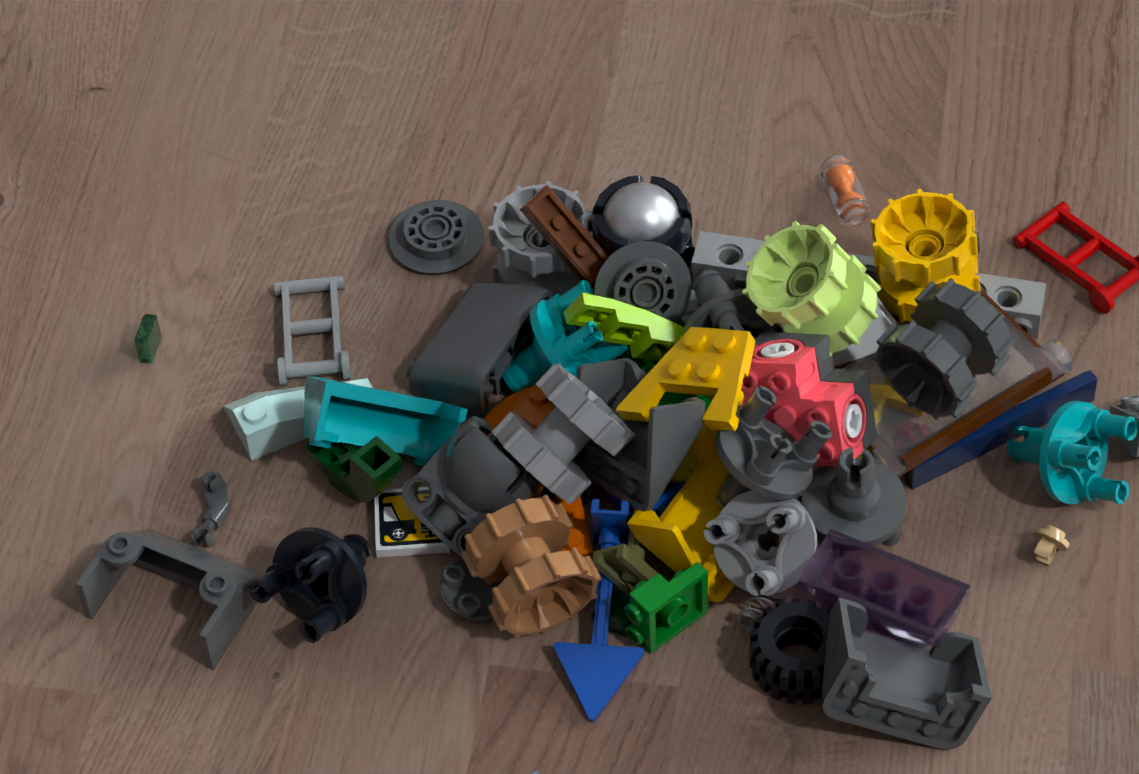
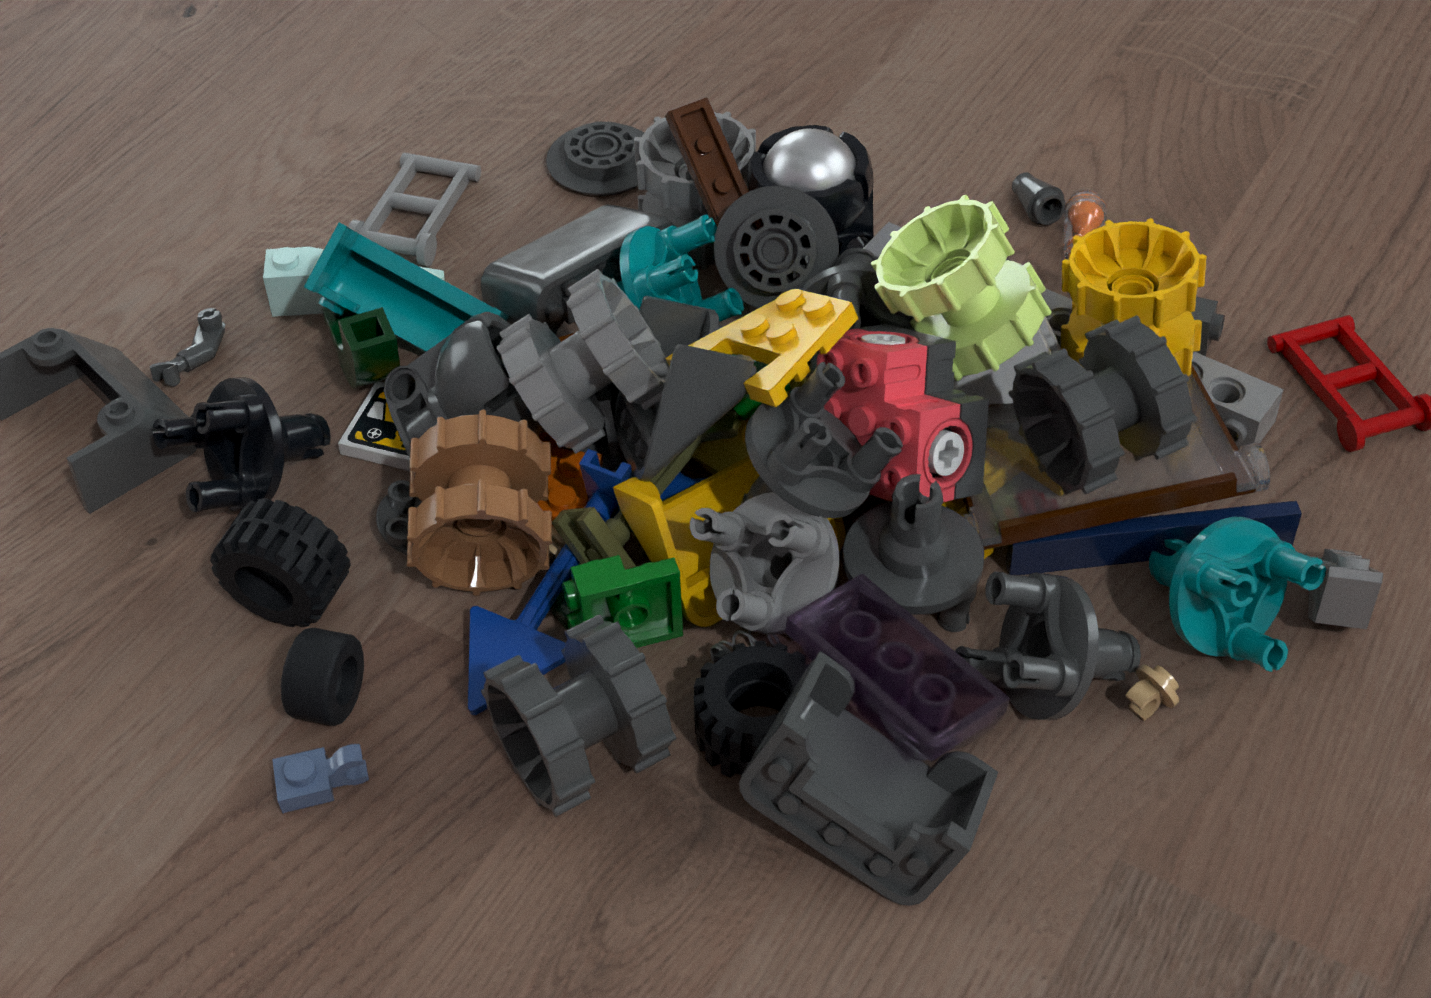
camera: 20 degrees right, 5 degrees down
clear green tile [134,314,162,364] -> none
lime slope [564,292,684,361] -> none
none -> black tyre [210,499,351,627]
none -> black tyre [281,628,364,726]
none -> dark grey piece [481,614,677,817]
none -> dark grey piece [950,571,1141,721]
none -> dark grey cone [1012,172,1066,225]

